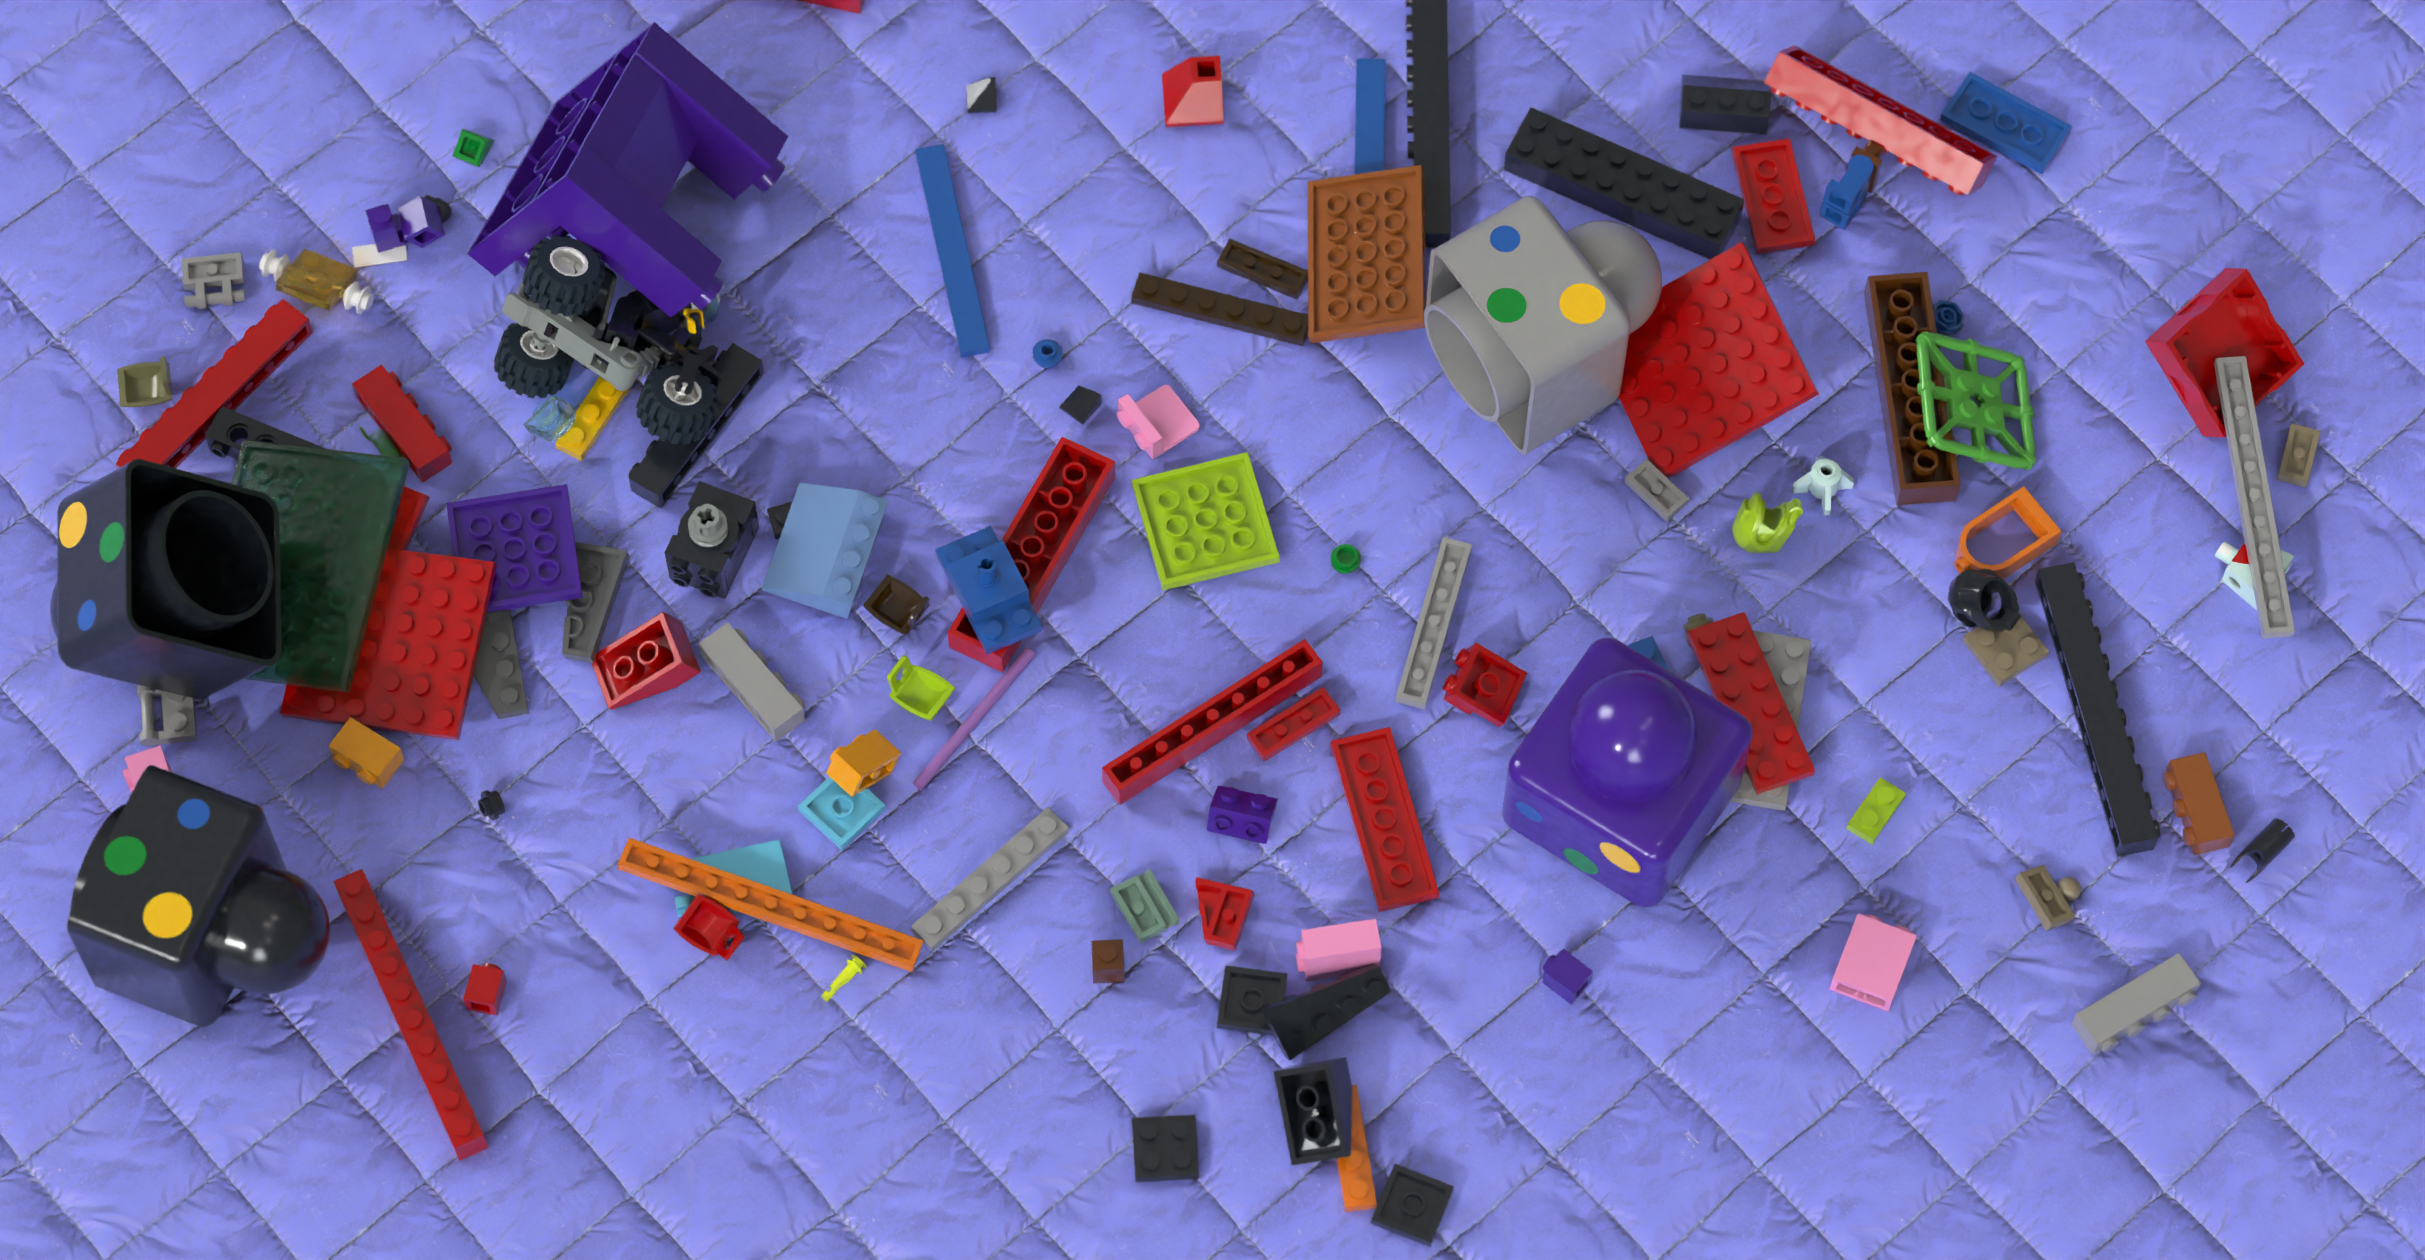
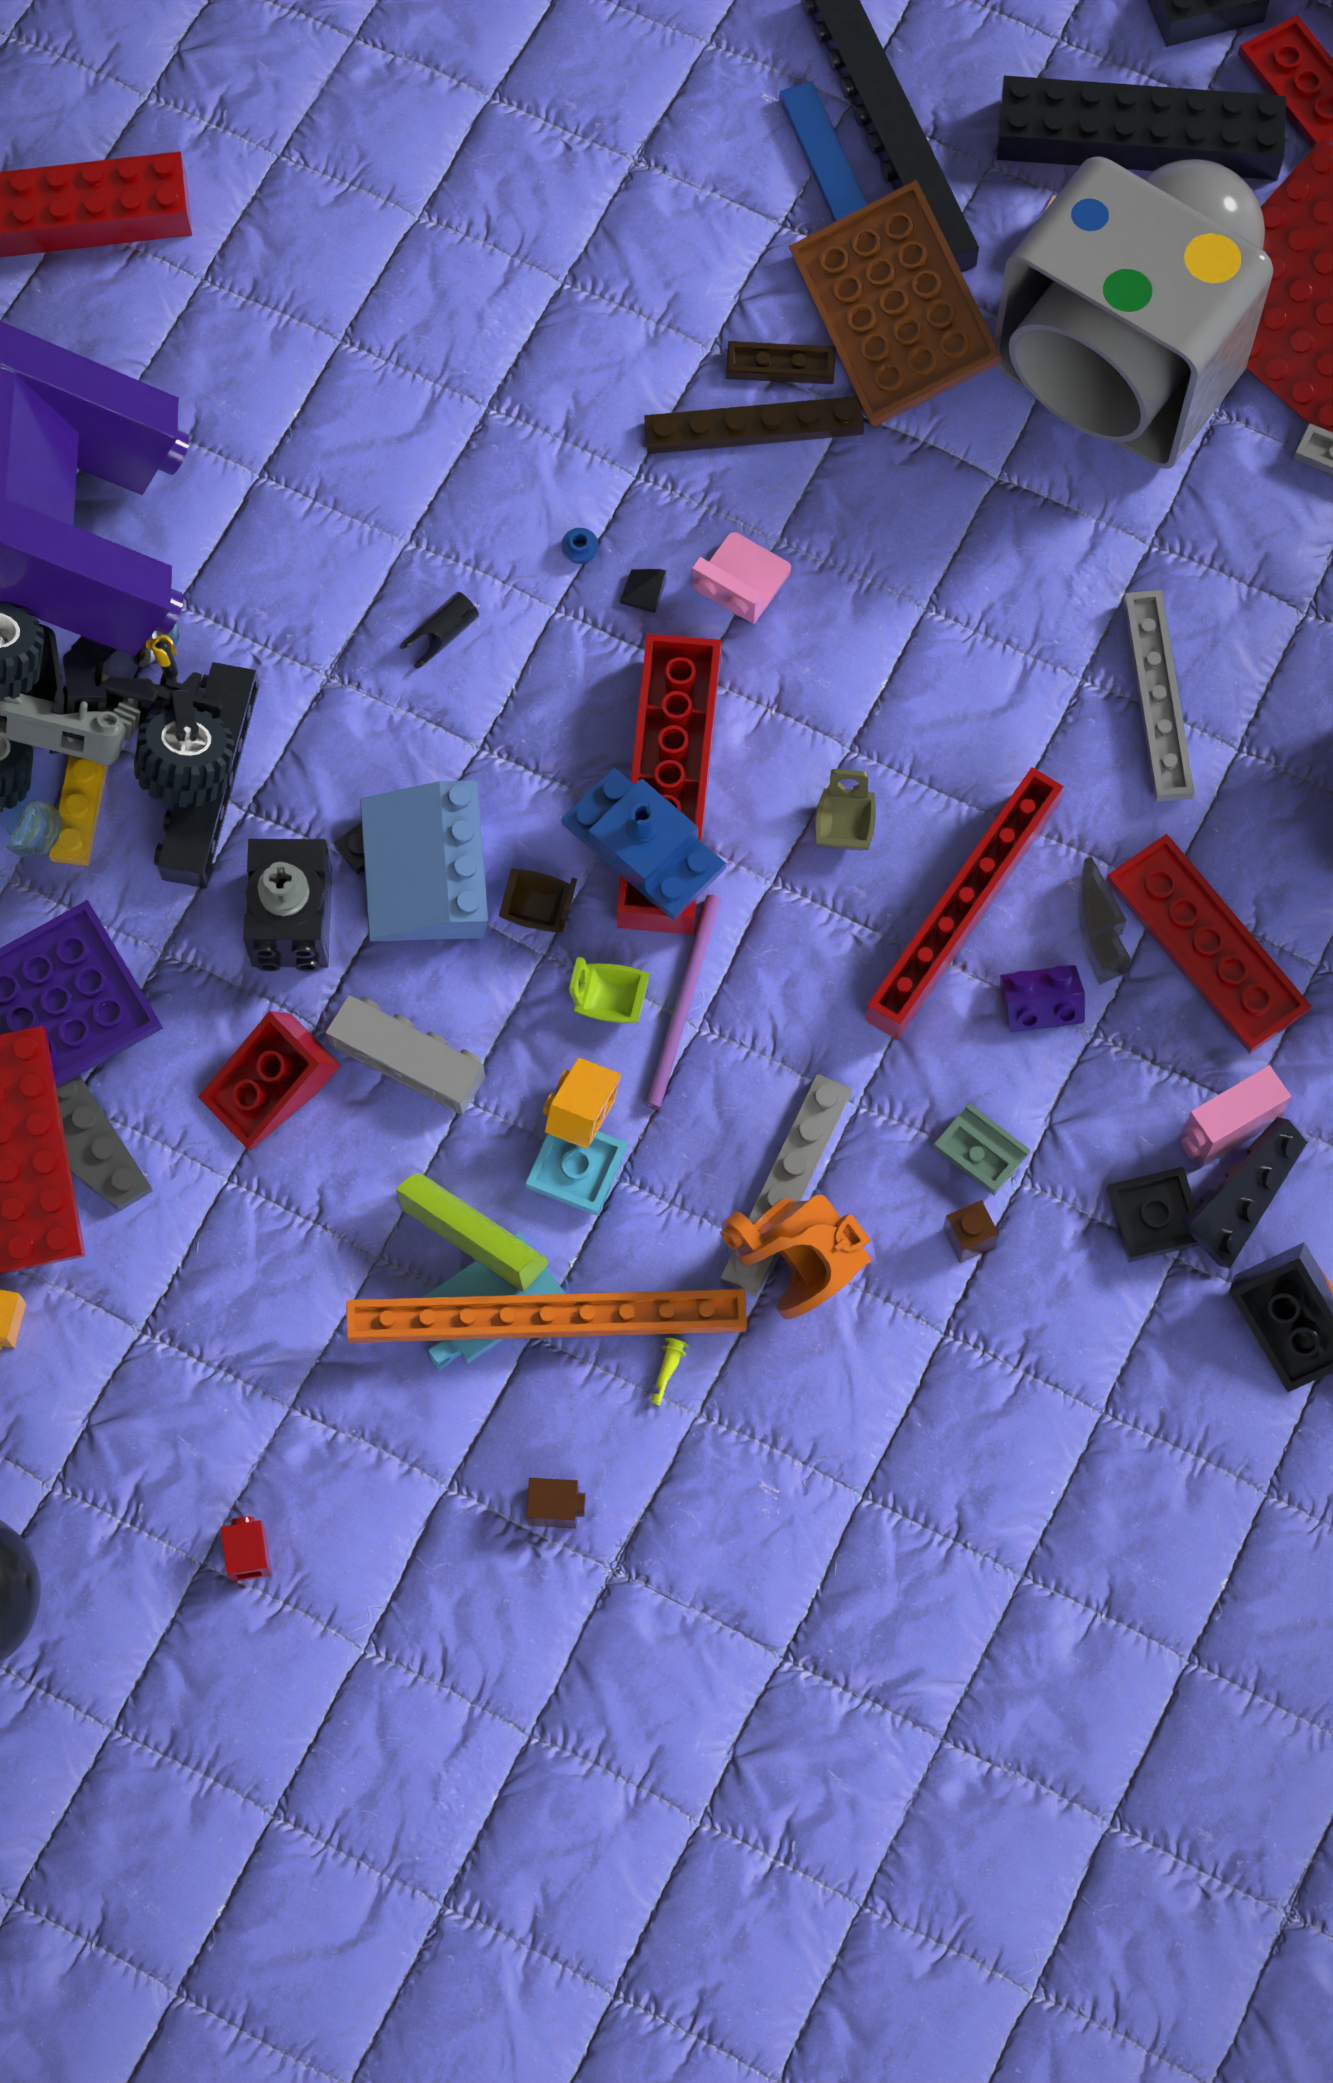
camera: 20 degrees left, 5 degrees up
red brick [333,869,488,1161] -> none
black plate [478,790,505,821] -> none
dark grey wing [562,542,630,663] -> none
red piece [673,894,745,960] -> none
blue tile [915,144,990,358] -> none
black slope [967,77,996,113] -> none
lime plate [1131,452,1280,591] -> none
black plate [1132,1115,1199,1182] -> none
slope [1162,56,1224,127] -> none
red wing [1195,877,1255,951] -> none
red plate [1247,687,1341,762] -> none
green plate [1330,544,1361,574] -> none
red plate [1442,643,1527,727] -> none
none -> lime brick [396,1173,549,1293]
none -> black piece [399,591,479,668]
none -> reddish brown brick [526,1478,586,1529]
none -> orange animal [720,1195,872,1319]
none -> olive piece [815,769,876,851]
none -> clear smoke slope [1078,857,1131,985]

